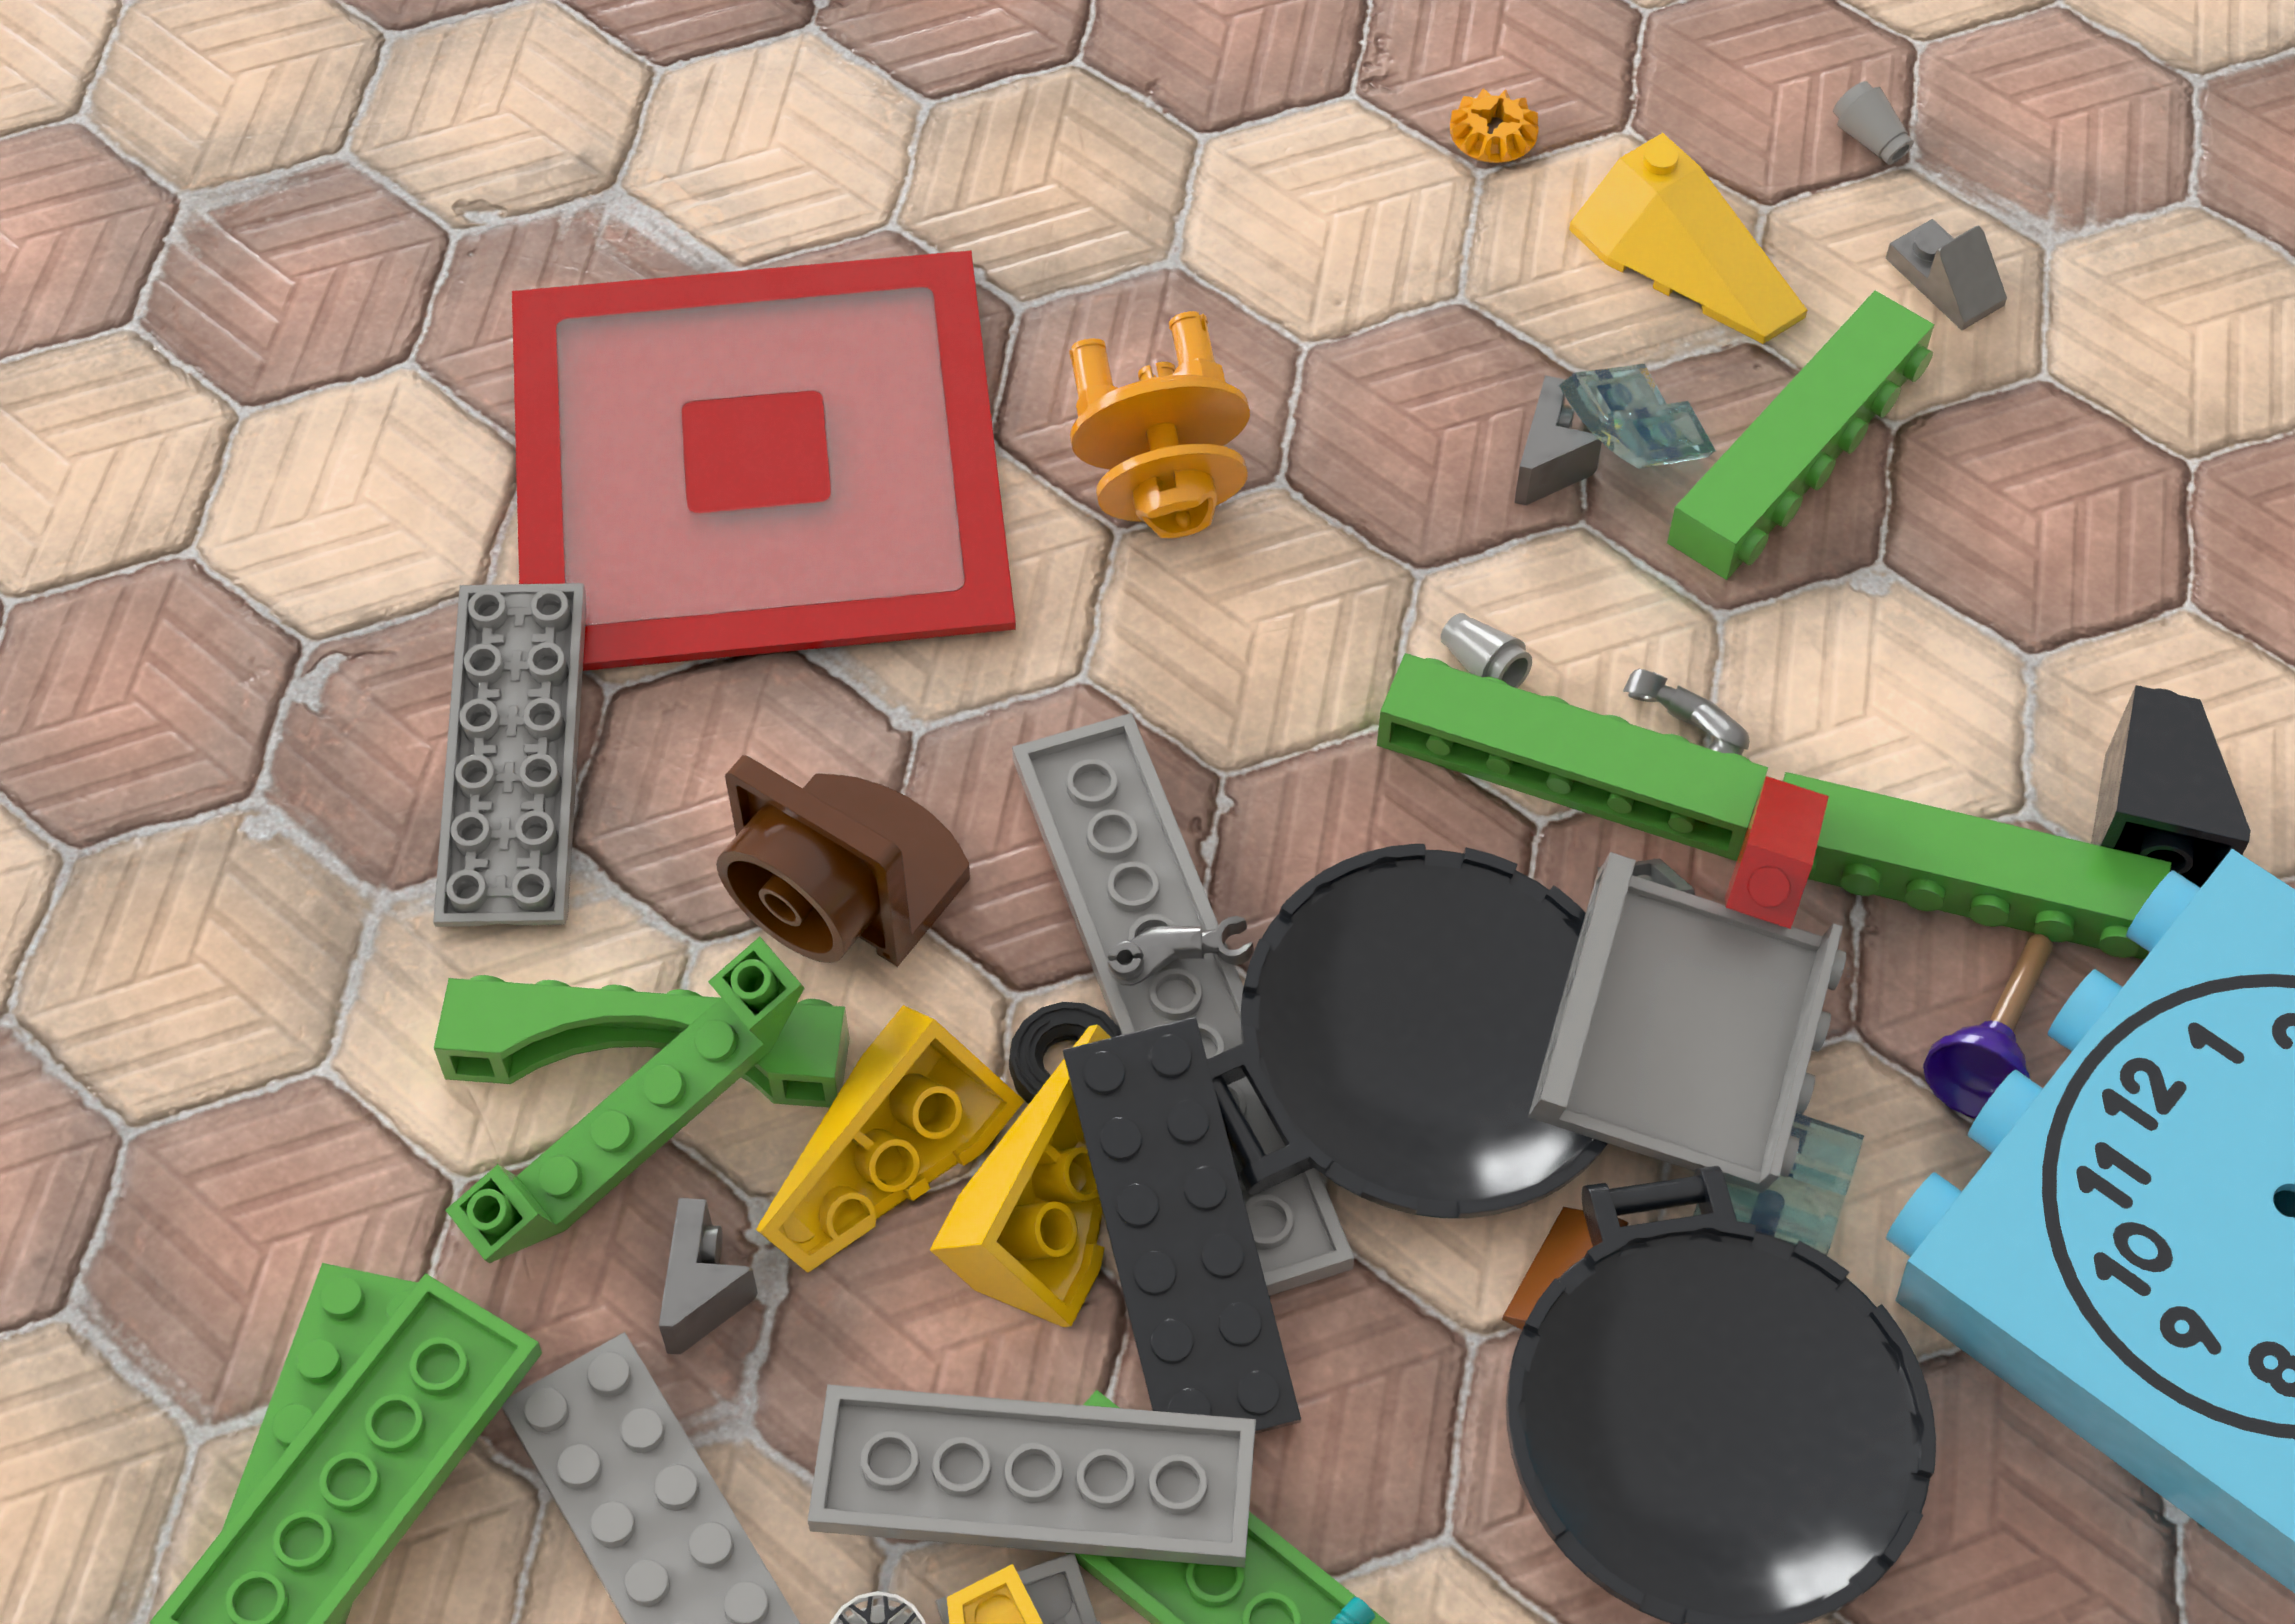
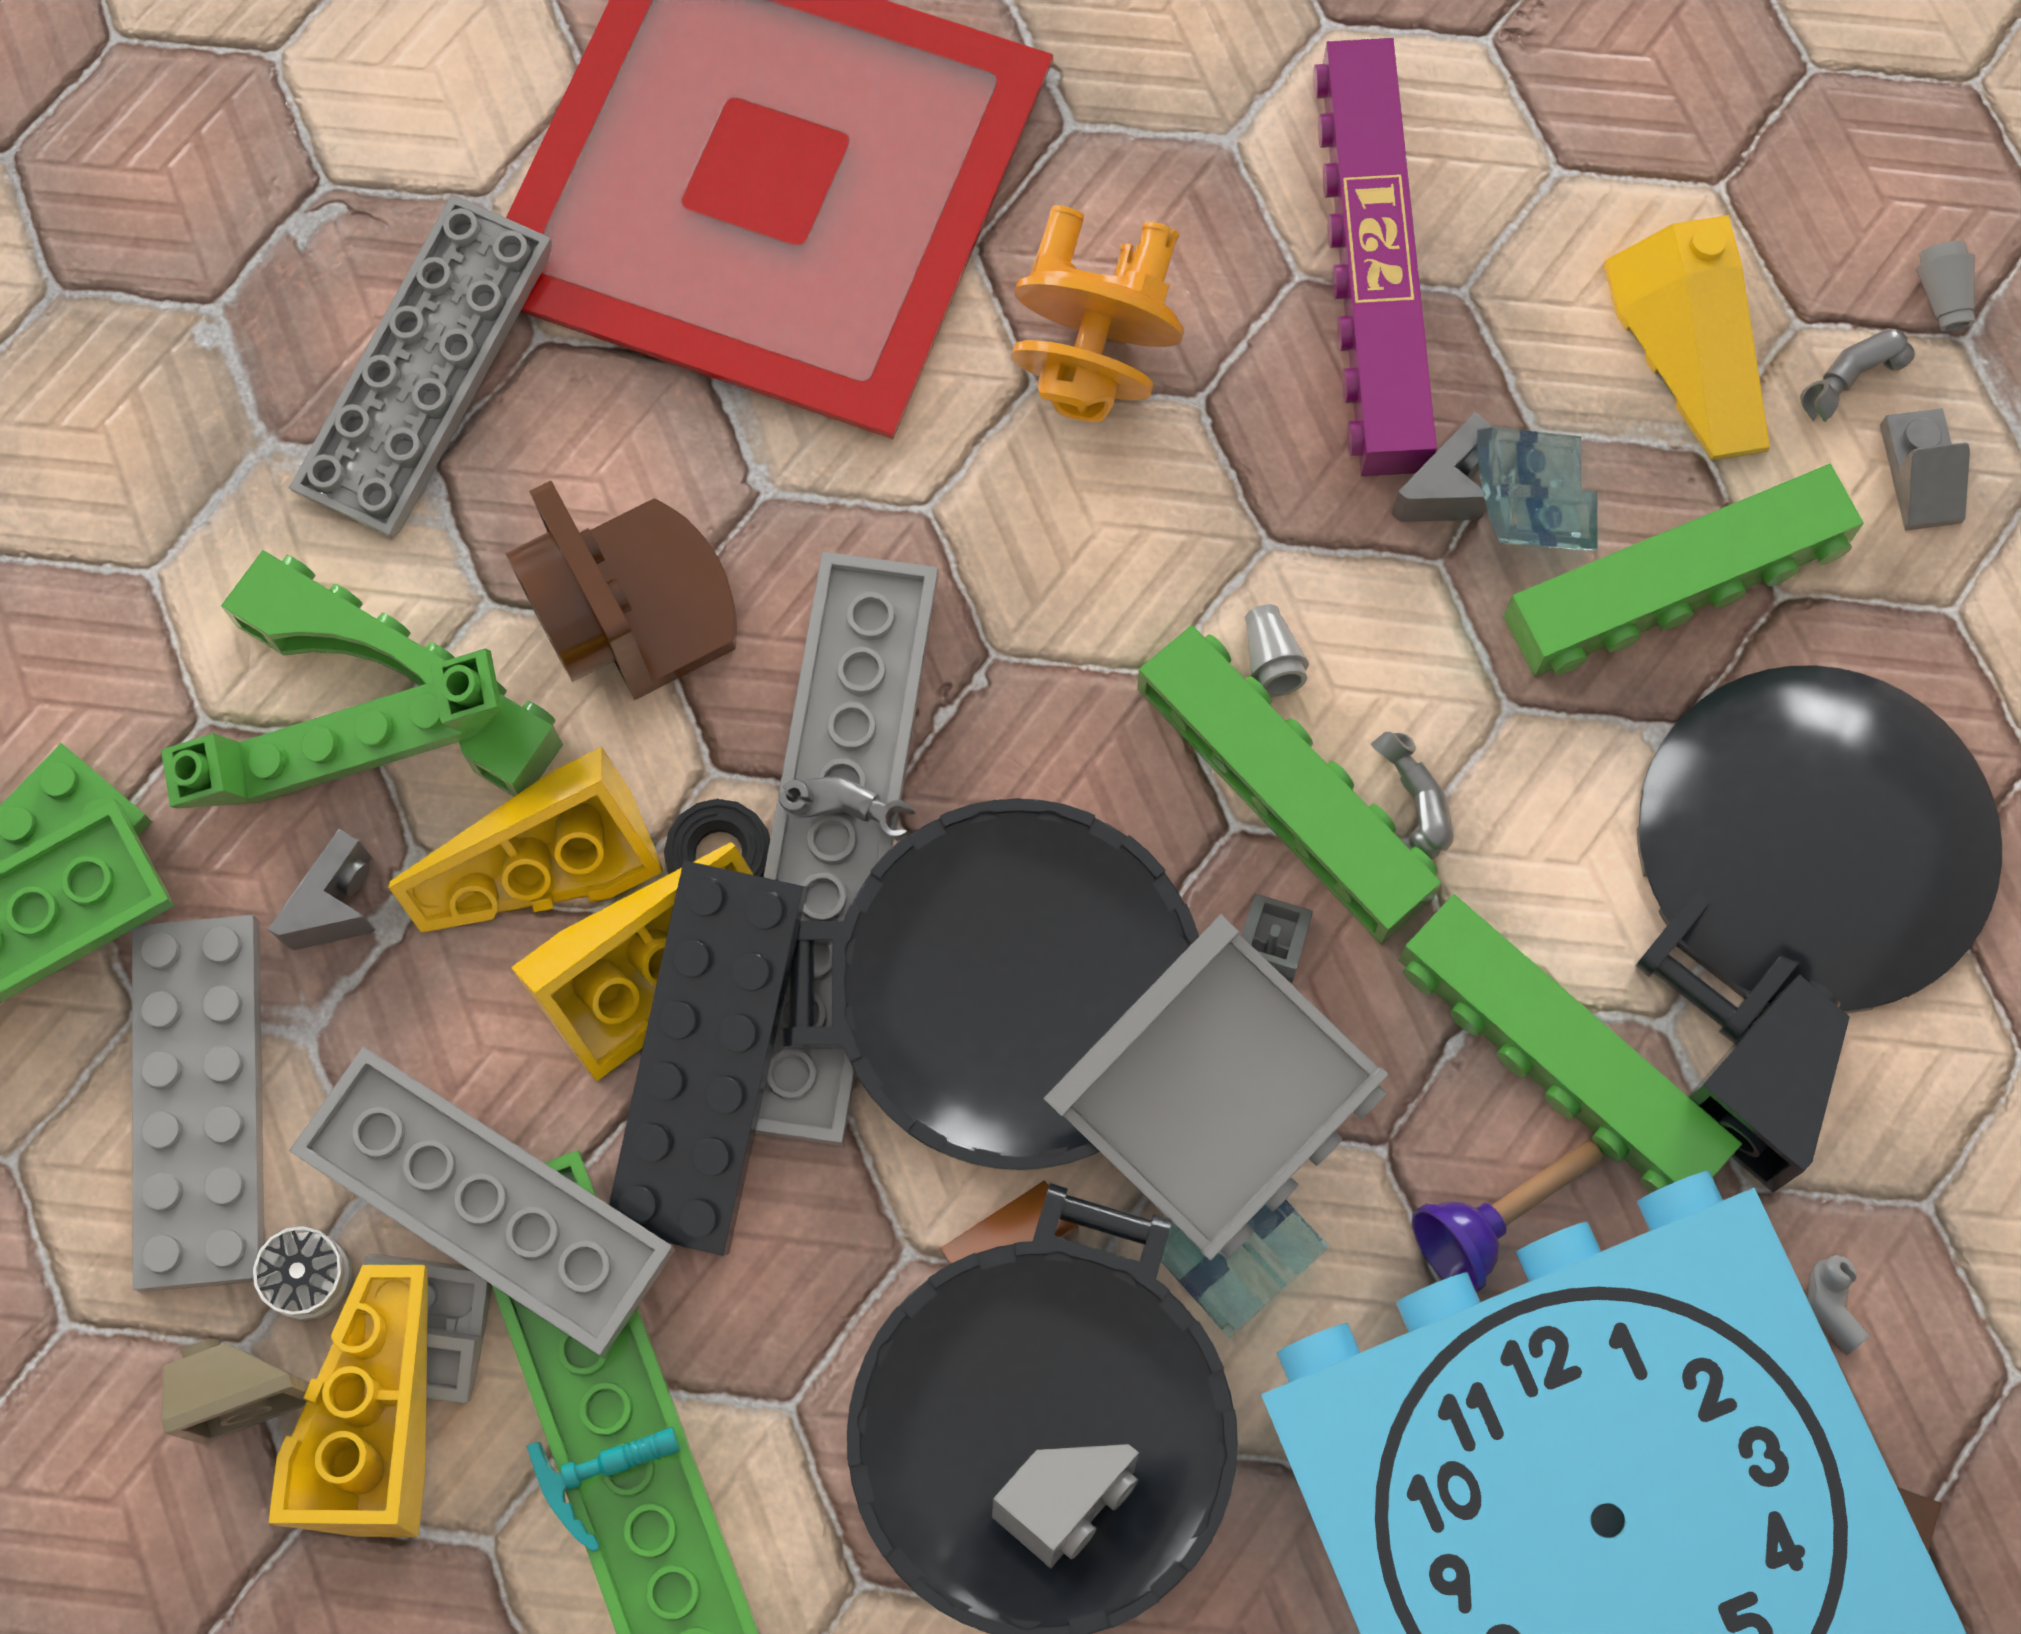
camera: 30 degrees right, 15 degrees up
light orange gear [1450,88,1539,163] -> none
red slope [1724,776,1829,929] -> none
none -> light grey slope [992,1444,1139,1568]
none -> magenta brick [1313,38,1437,476]
none -> black dish [1635,665,2002,1043]
none -> flat silver arm [1800,328,1915,422]

